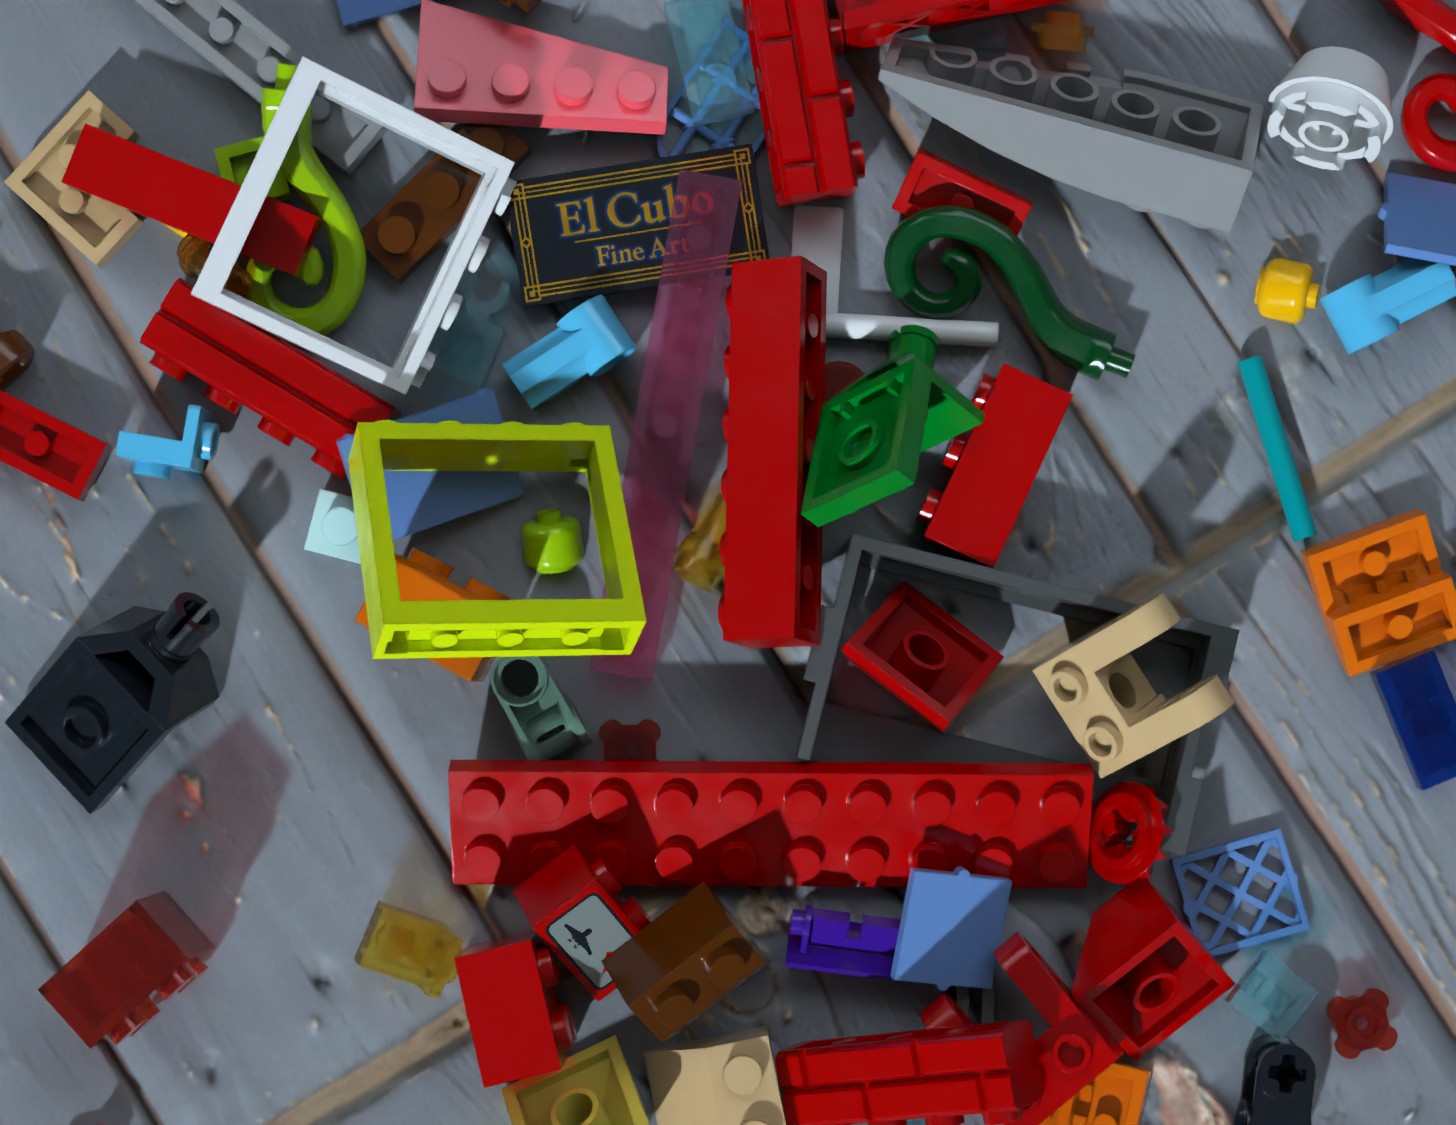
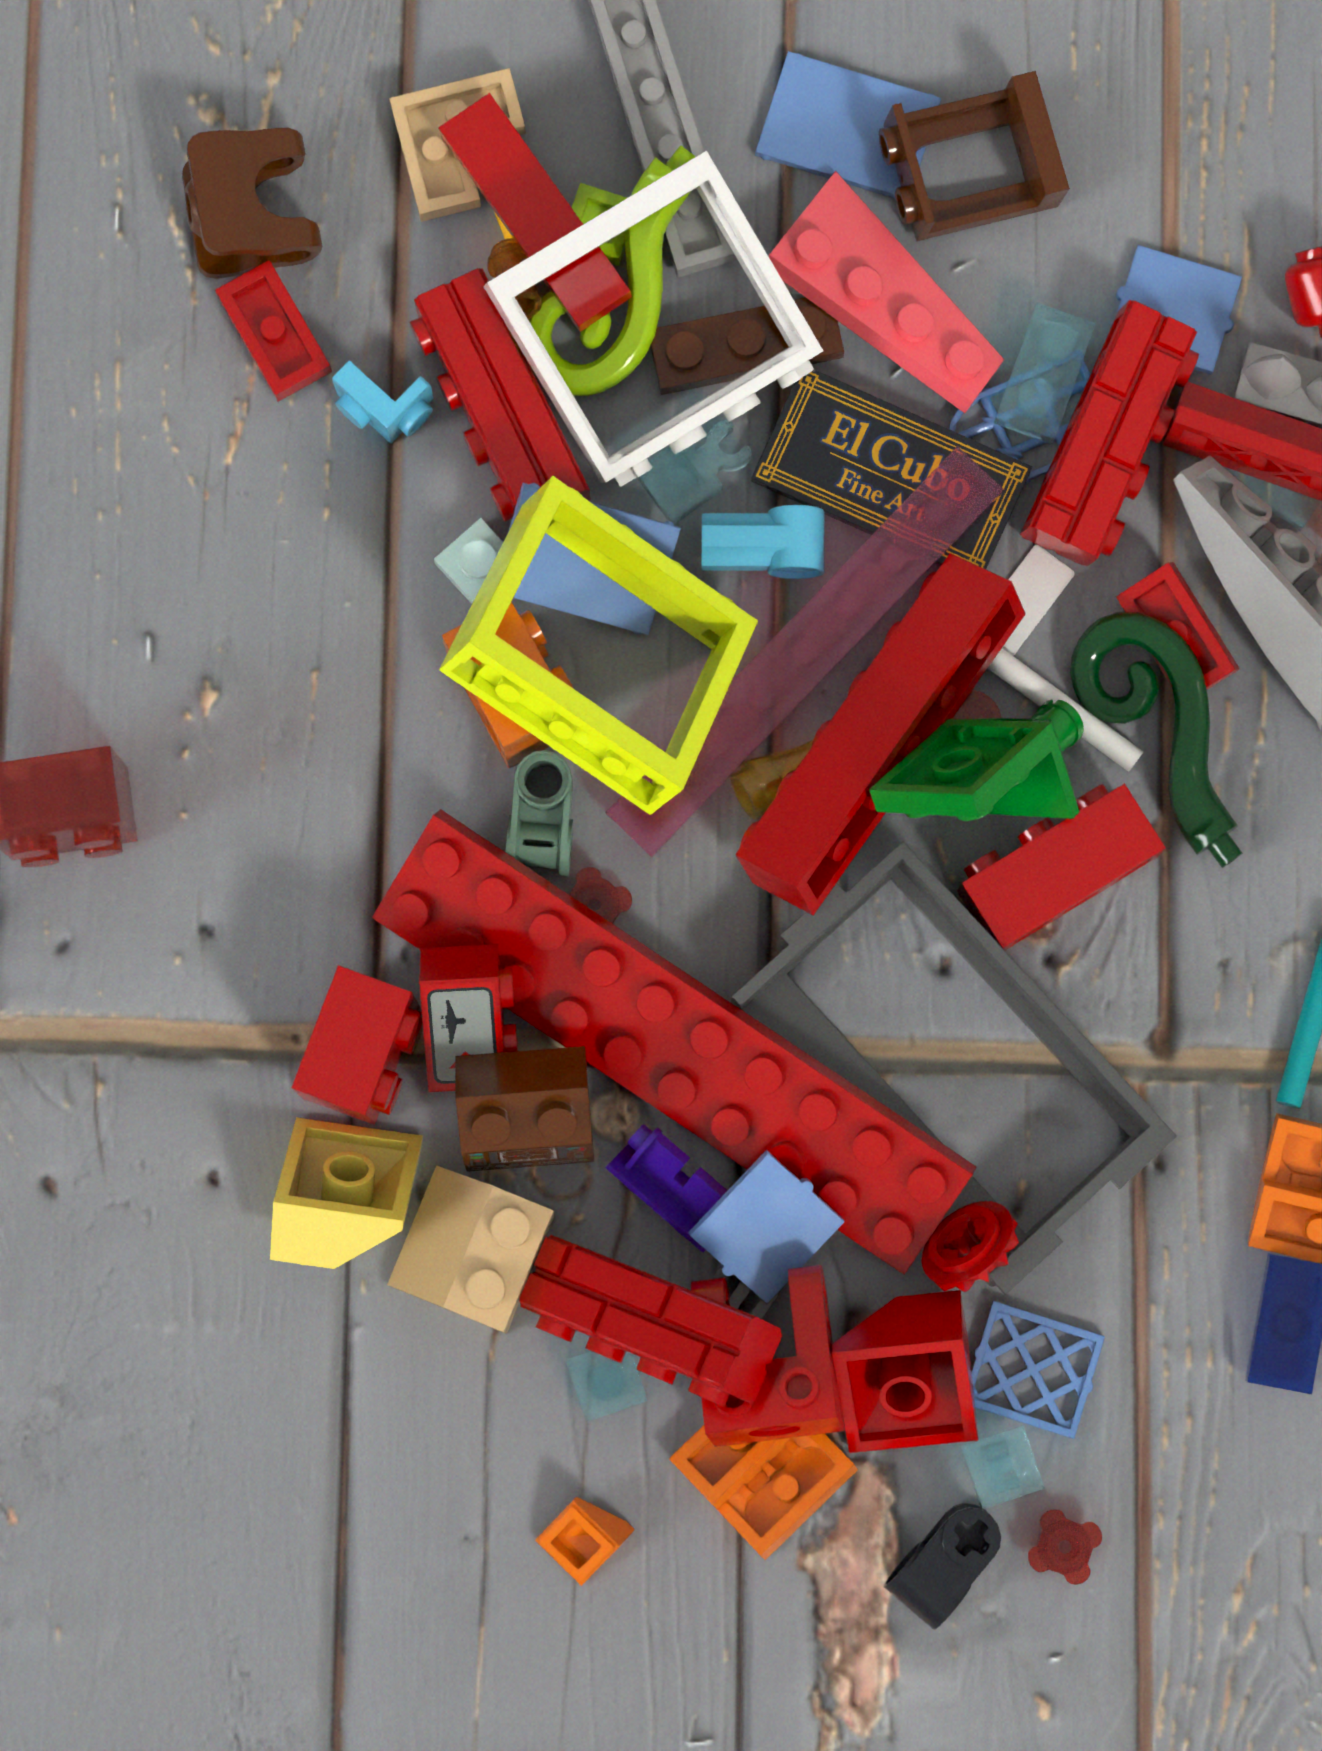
camera: 30 degrees right, 5 degrees down
black plate [5,592,220,814] -> none
clear yellow bracket [354,900,462,999] -> none
lime piece [520,508,584,574] -> none
red slope [841,580,1004,735] -> none
tan brick [1032,591,1235,778] -> none

